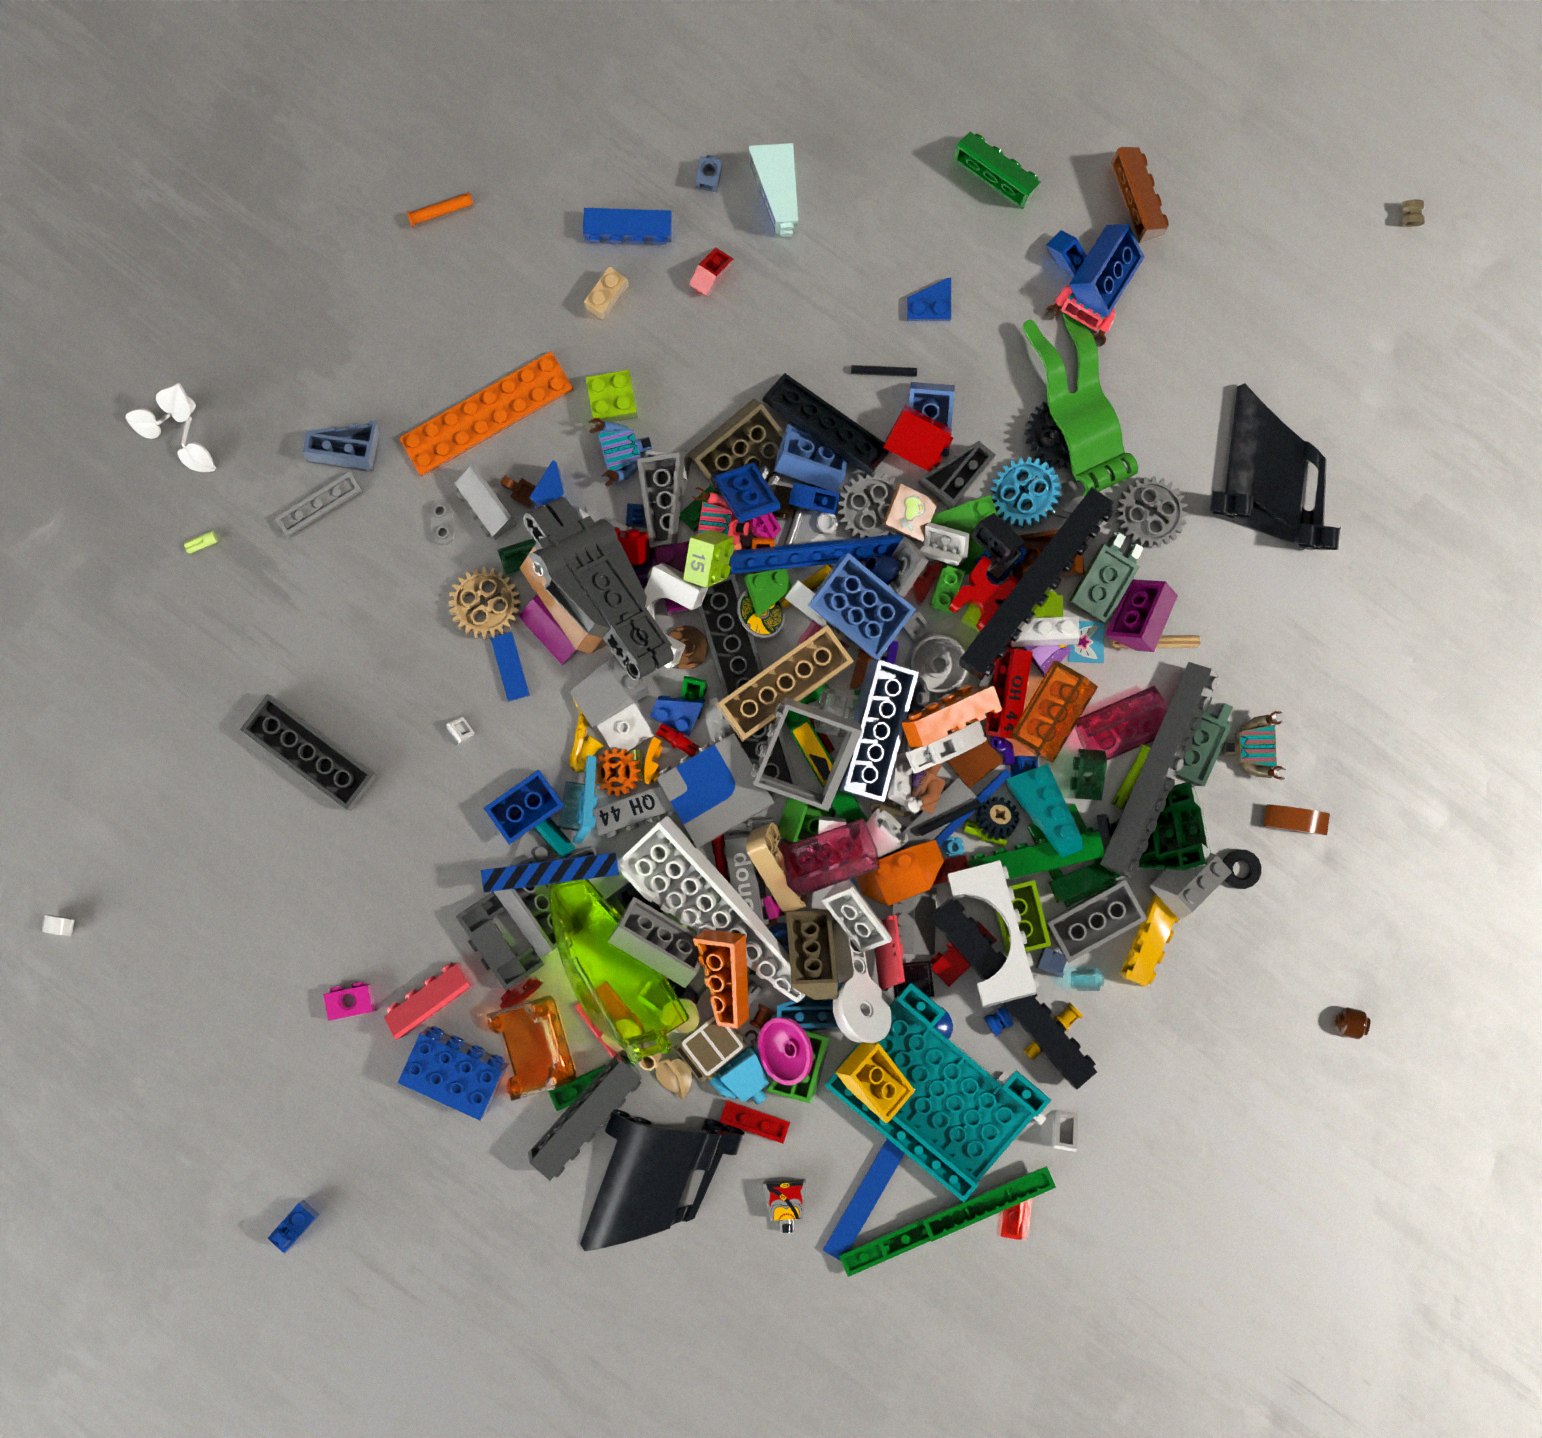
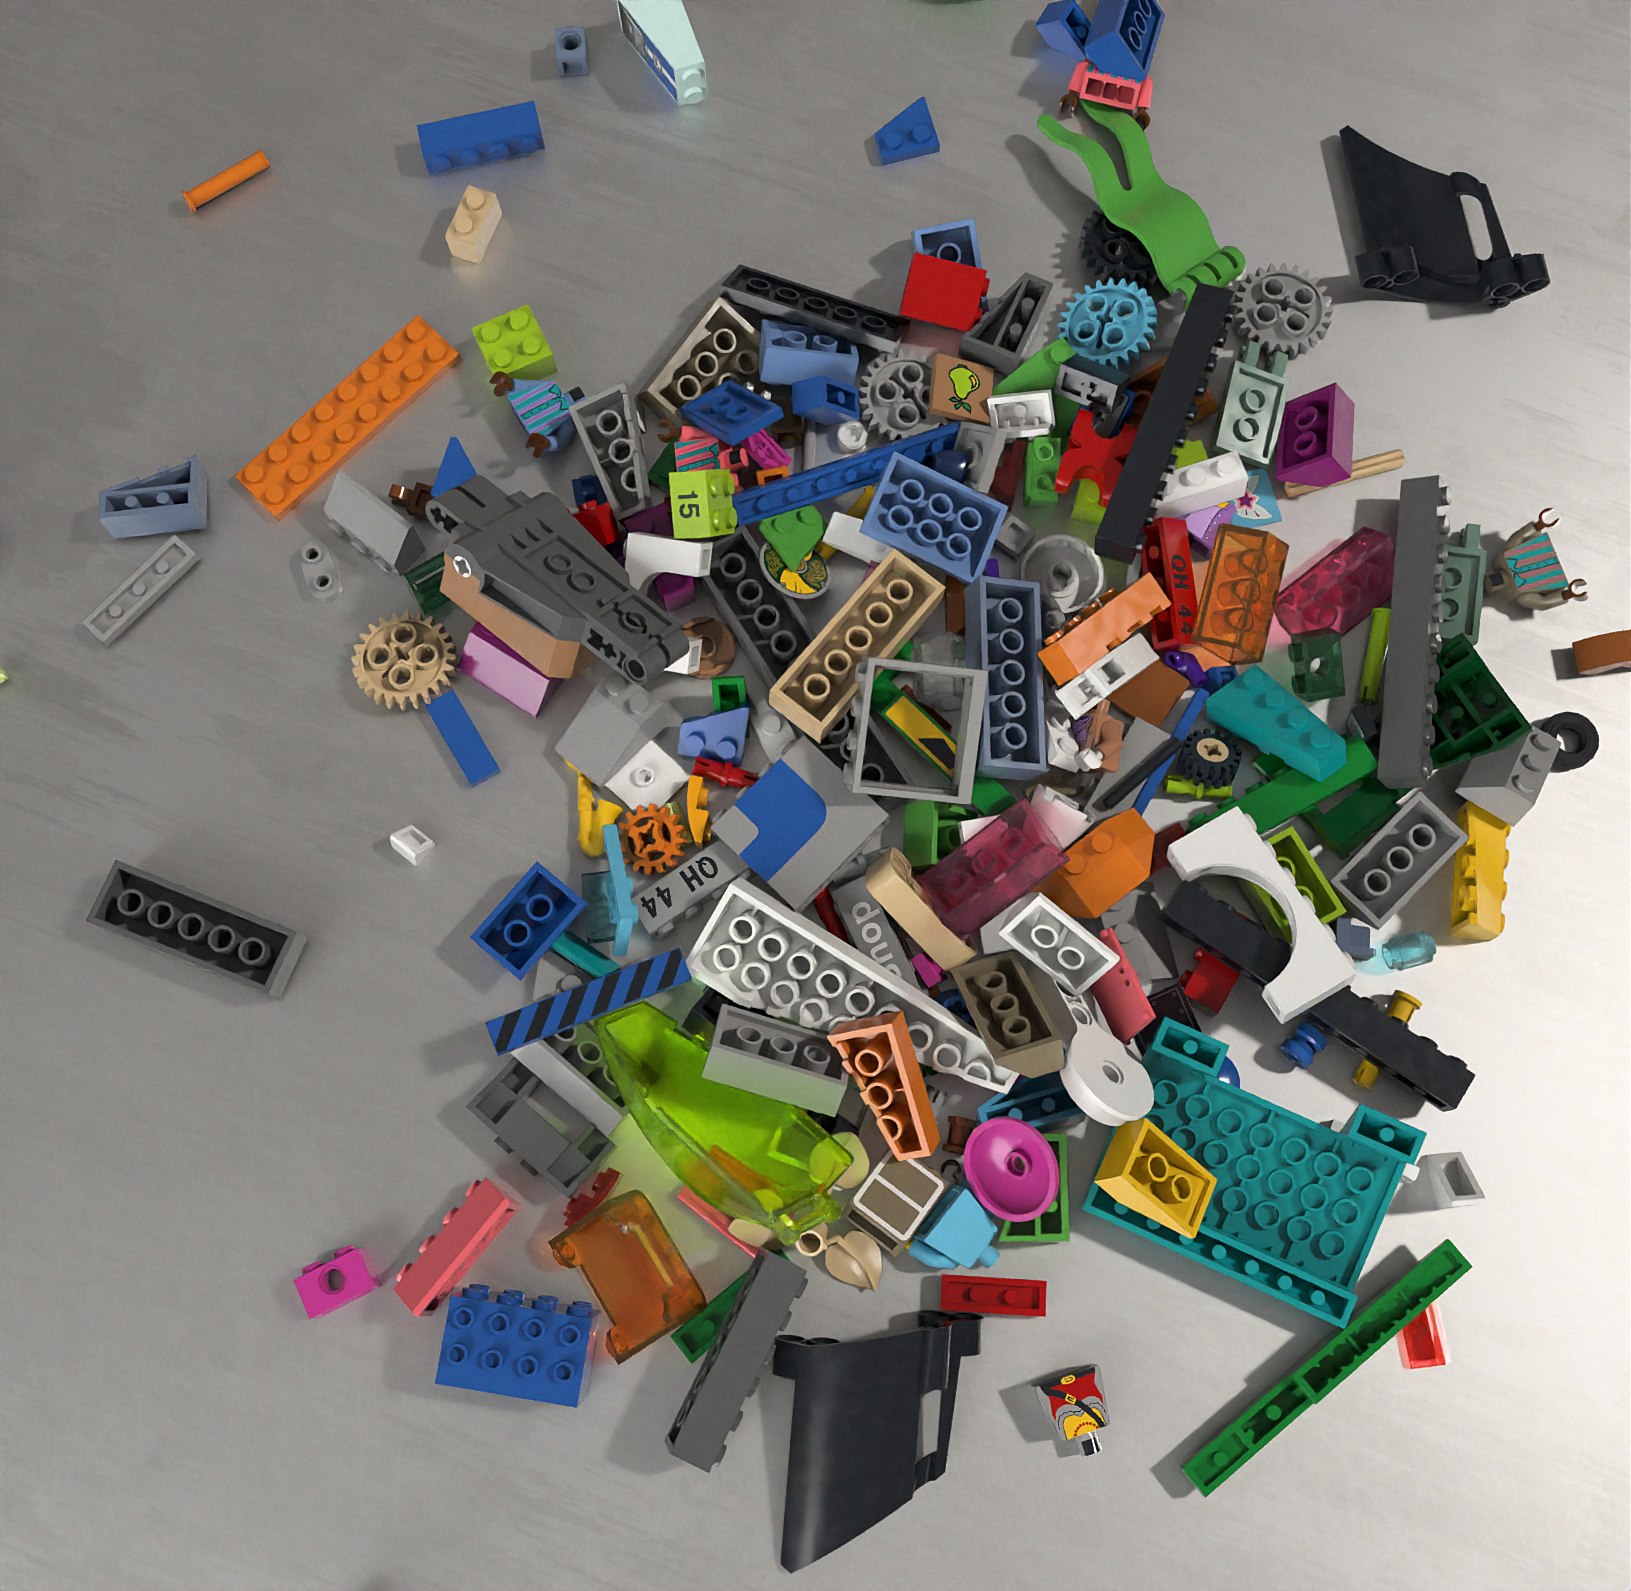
camera: 10 degrees left, 10 degrees down
slope [689,248,734,296] -> none
blue tile [823,1139,905,1261] -> none
black bar [851,365,917,377] -> none
medium azure plate [943,837,965,858] -> none

